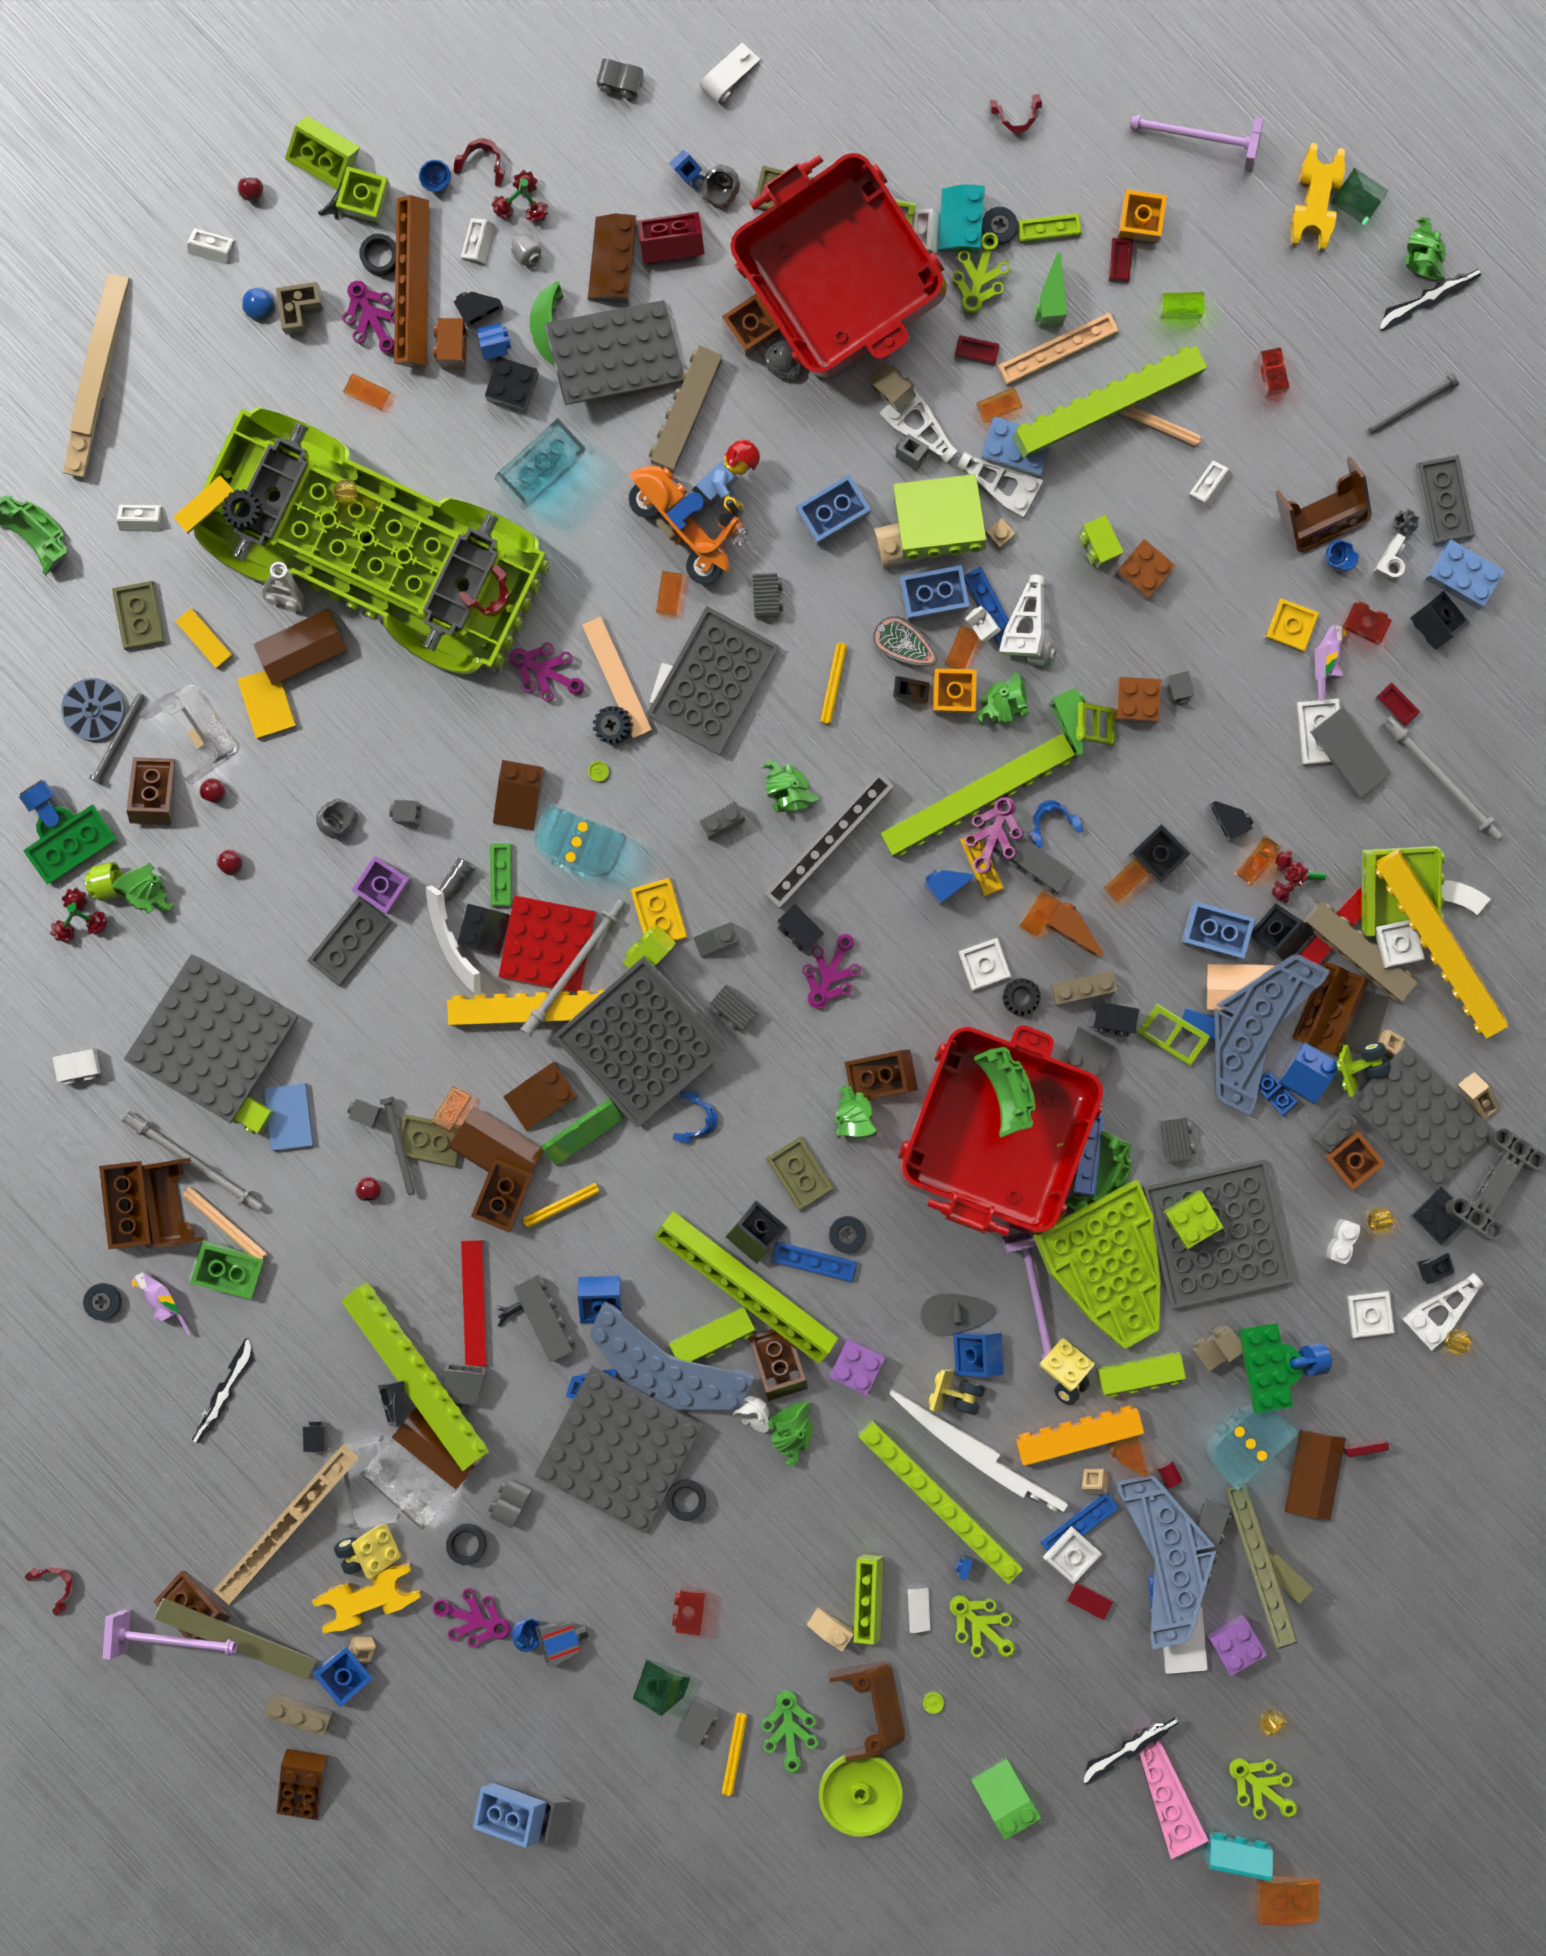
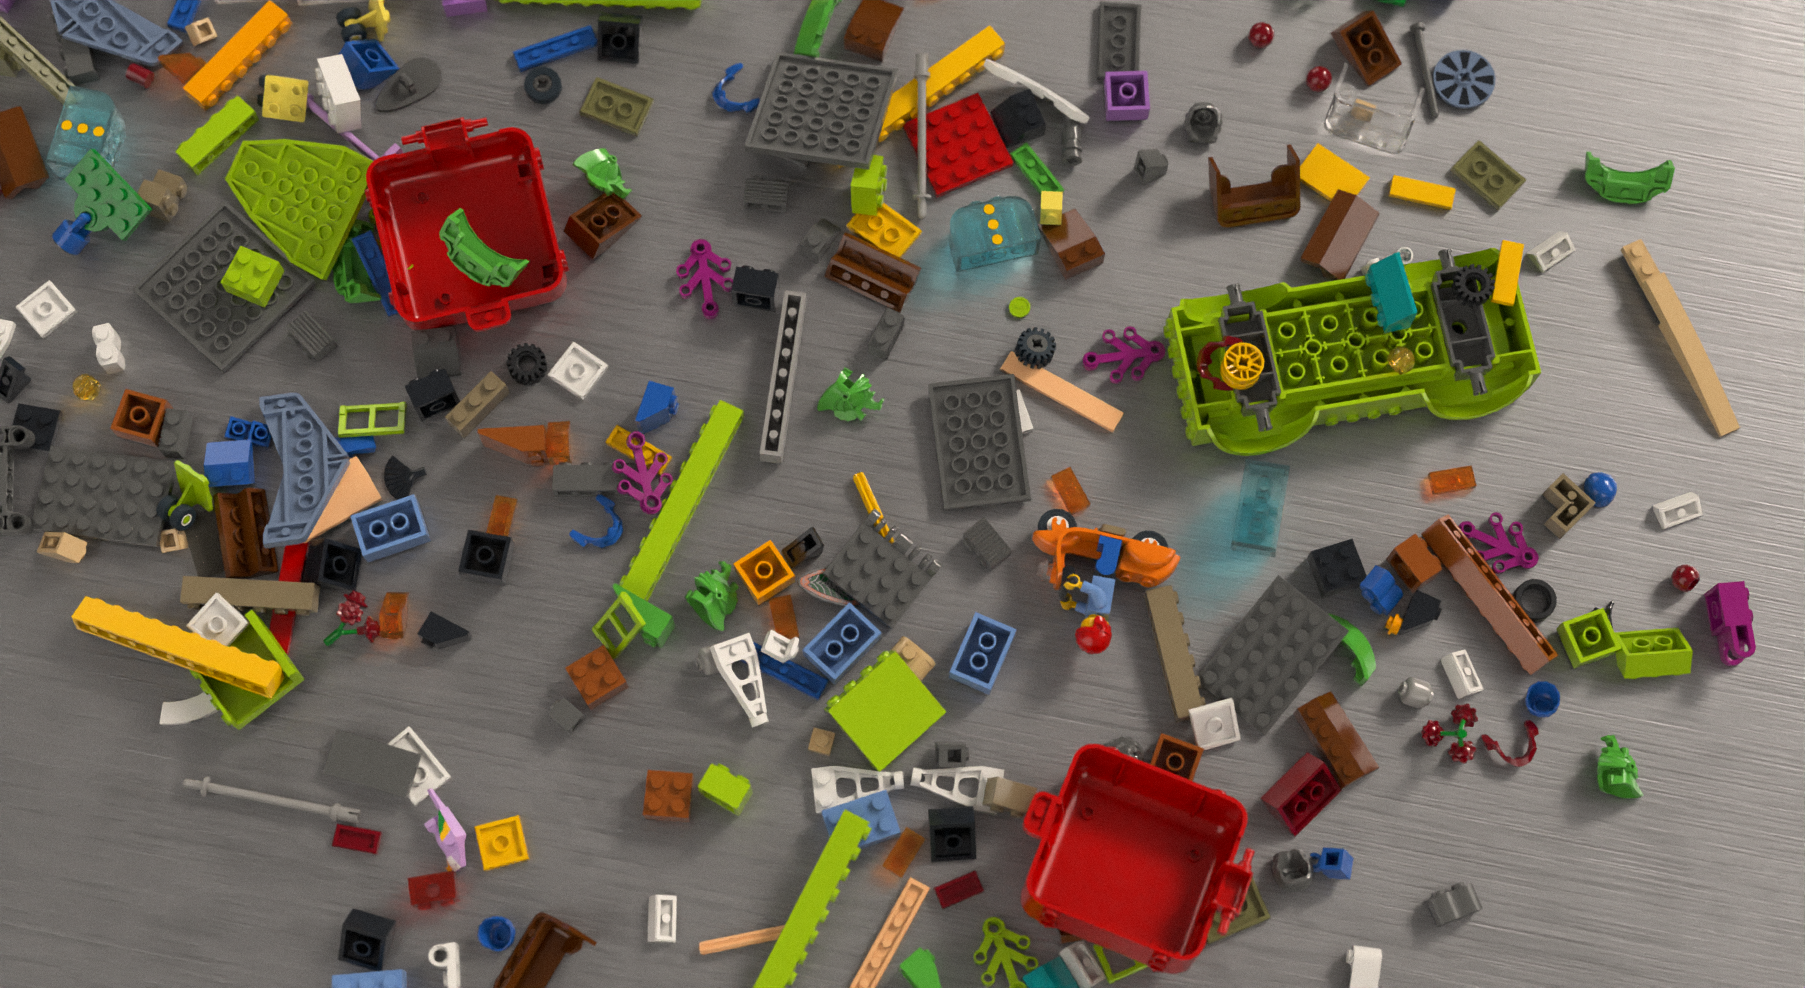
camera: 145 degrees right, 15 degrees down
none -> white brick [315,54,362,133]
none -> black hand [384,455,427,500]
none -> dark grey hinge [822,508,942,629]
none -> reddish brown slope [824,232,922,312]
none -> black slope [928,806,976,862]
none -> light yellow brick [1040,191,1063,225]
none -> white tile [1188,698,1241,751]
none -> reddish brown windscreen [1208,145,1301,227]
none -> yellow wheel [1220,343,1264,390]
none -> teal slope [1365,252,1418,333]
none -> light orange plate [1385,613,1403,635]
none -> bright green helmet [1597,735,1644,799]
none -> magenta brick [1704,581,1756,666]

